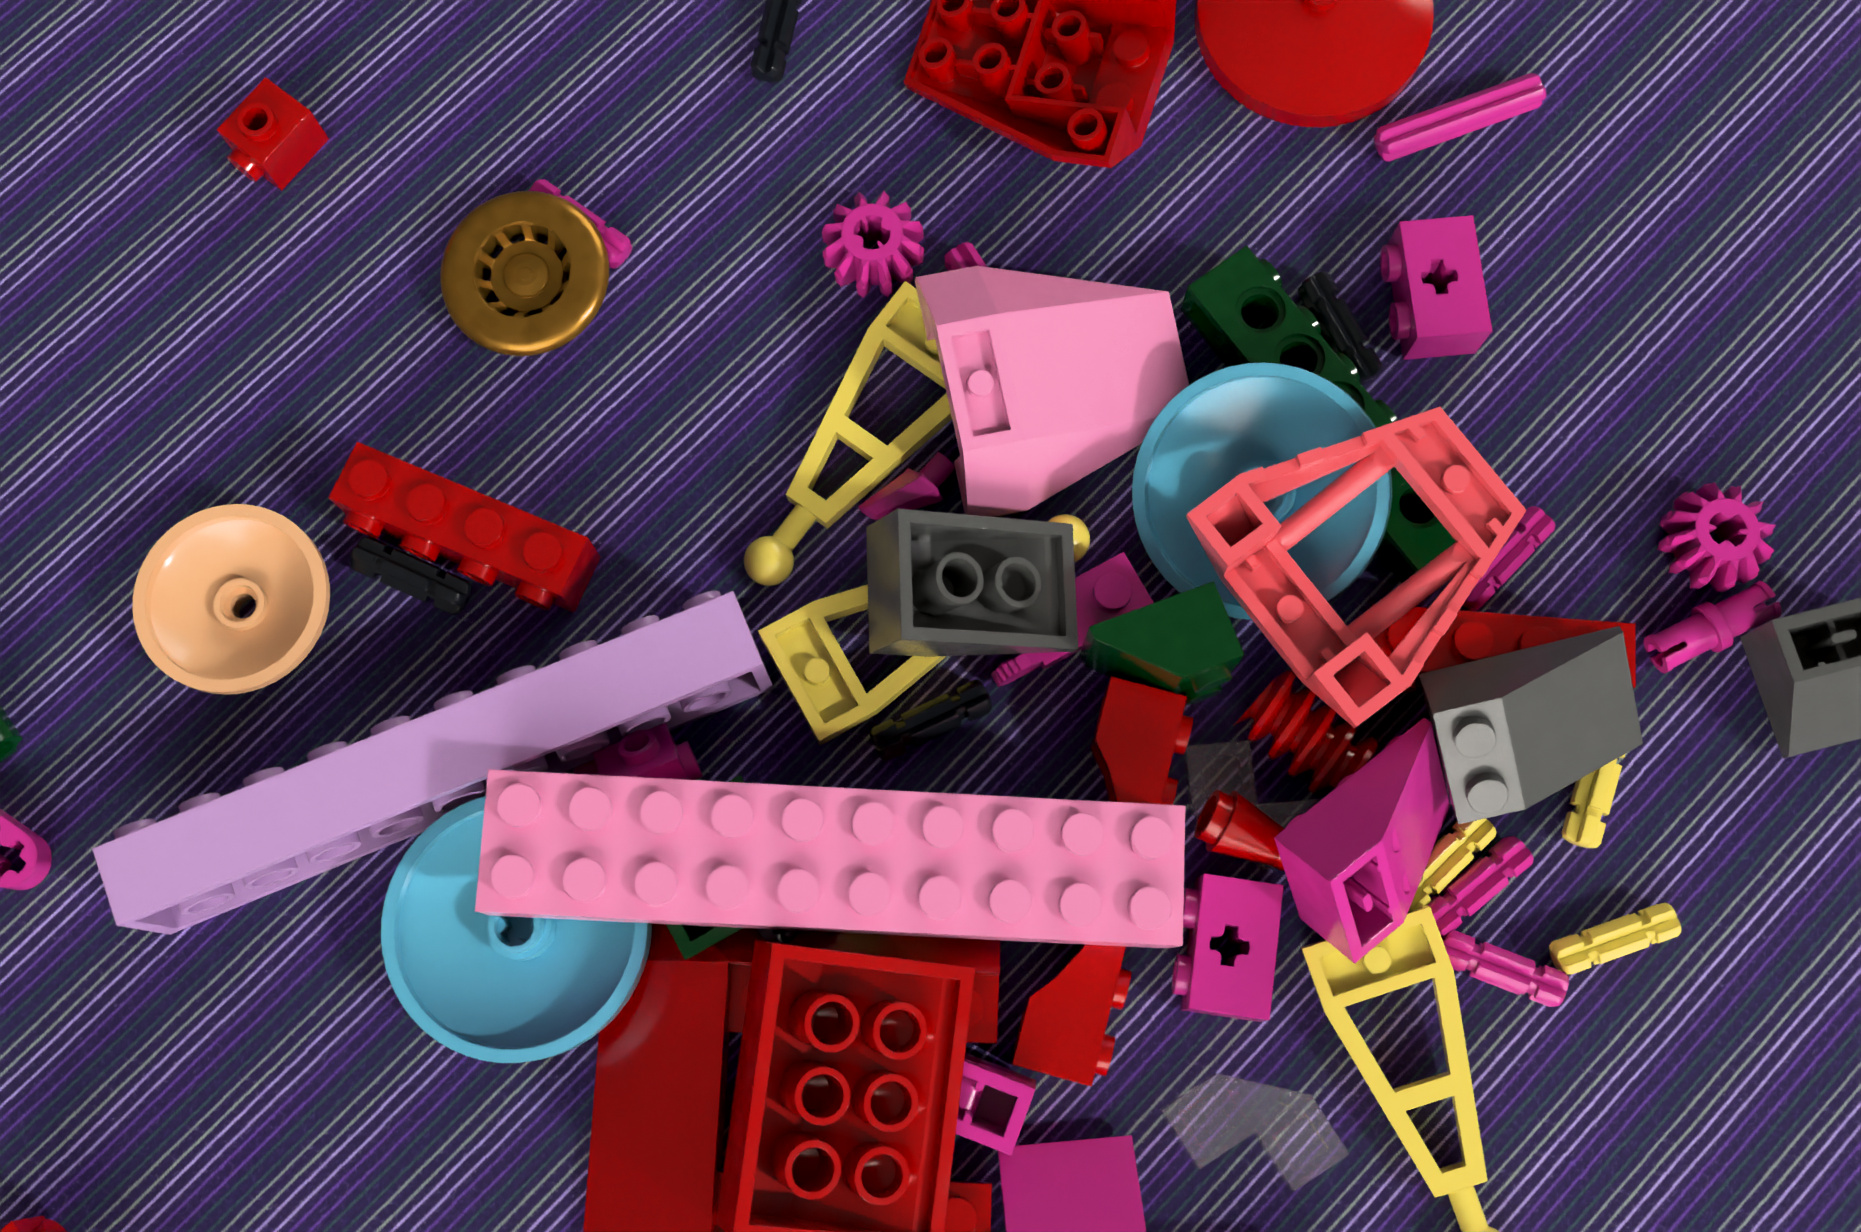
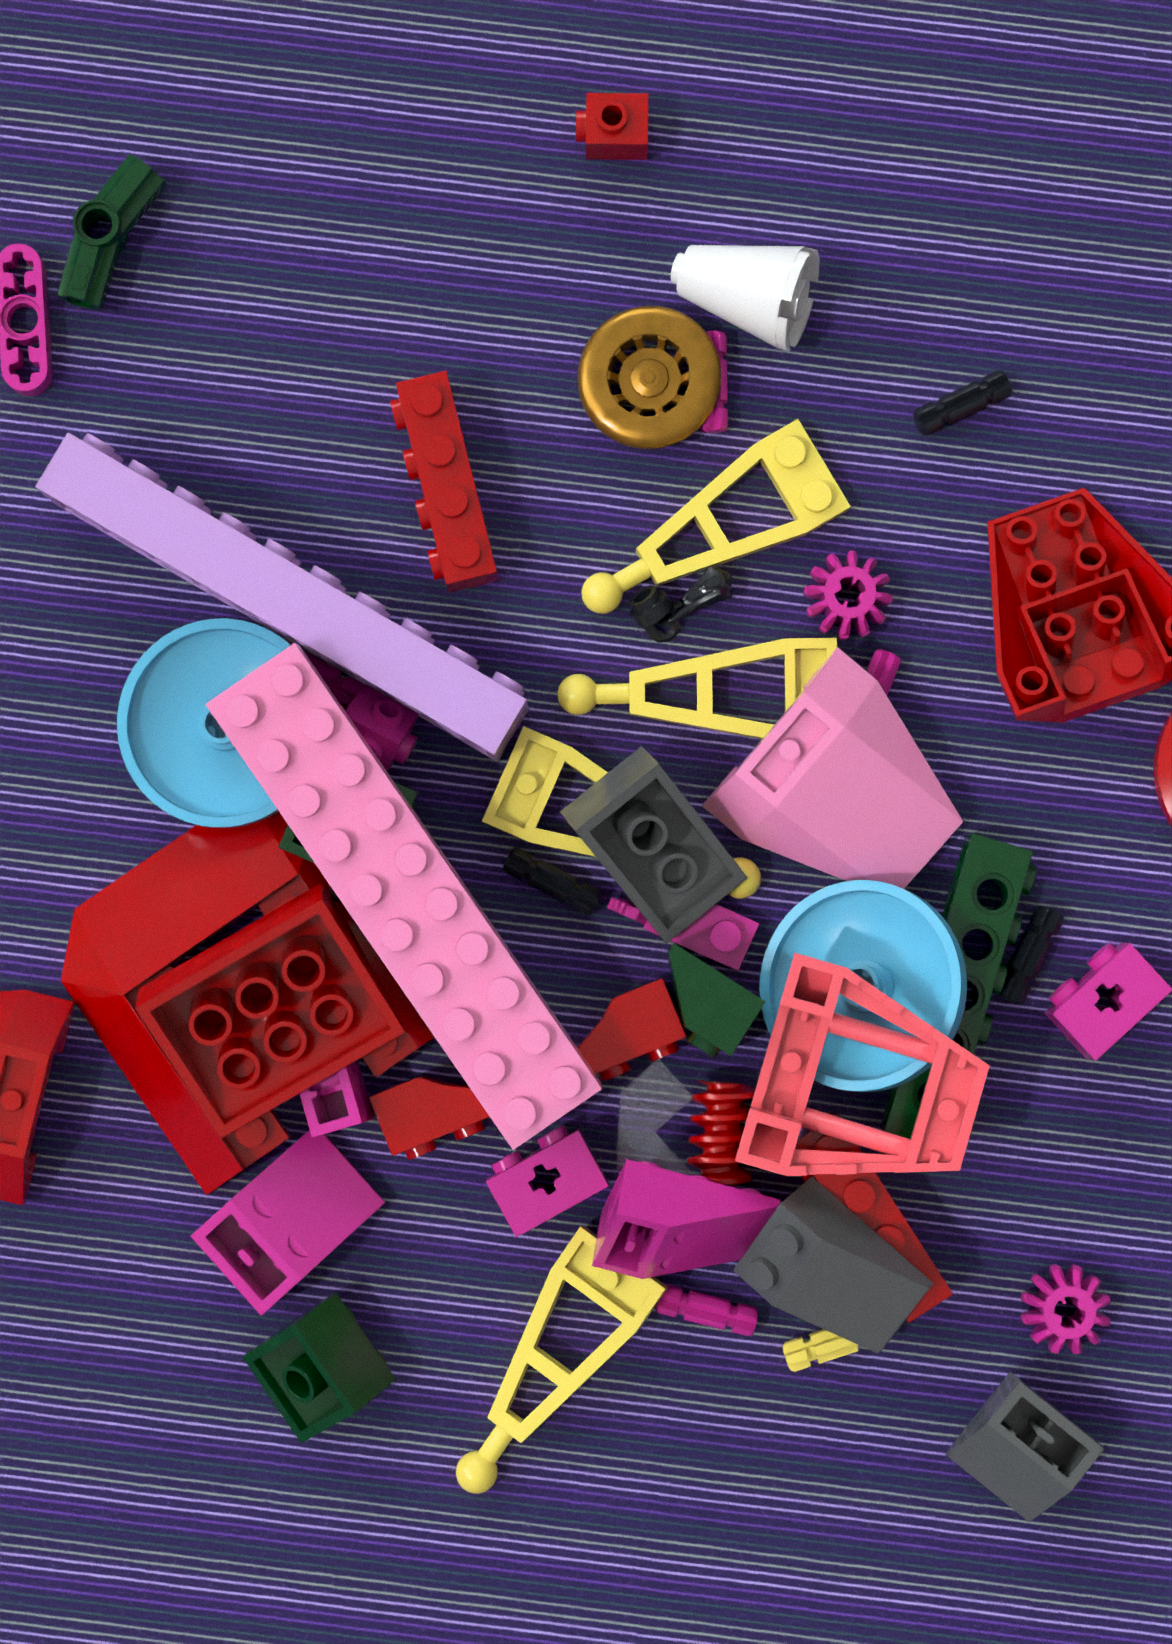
camera: 55 degrees right, 10 degrees up
light nougat dish [132,504,330,695] -> none
black axle [350,536,472,615] -> none
dark pink bar [858,452,955,520] -> none
clear tile [1160,1073,1349,1191] -> none
red cone [1194,789,1285,871] -> none
light yellow axle [1408,818,1497,912] -> none
dark pink axle [1442,930,1569,1007] -> none
dark pink axle [1462,506,1556,611] -> none
light yellow axle [1549,903,1682,975] -> none
dark pink pin [1643,581,1782,674] -> none
none -> light yellow plate [581,419,851,614]
none -> black piece [629,566,734,643]
none -> white cone [671,245,820,351]

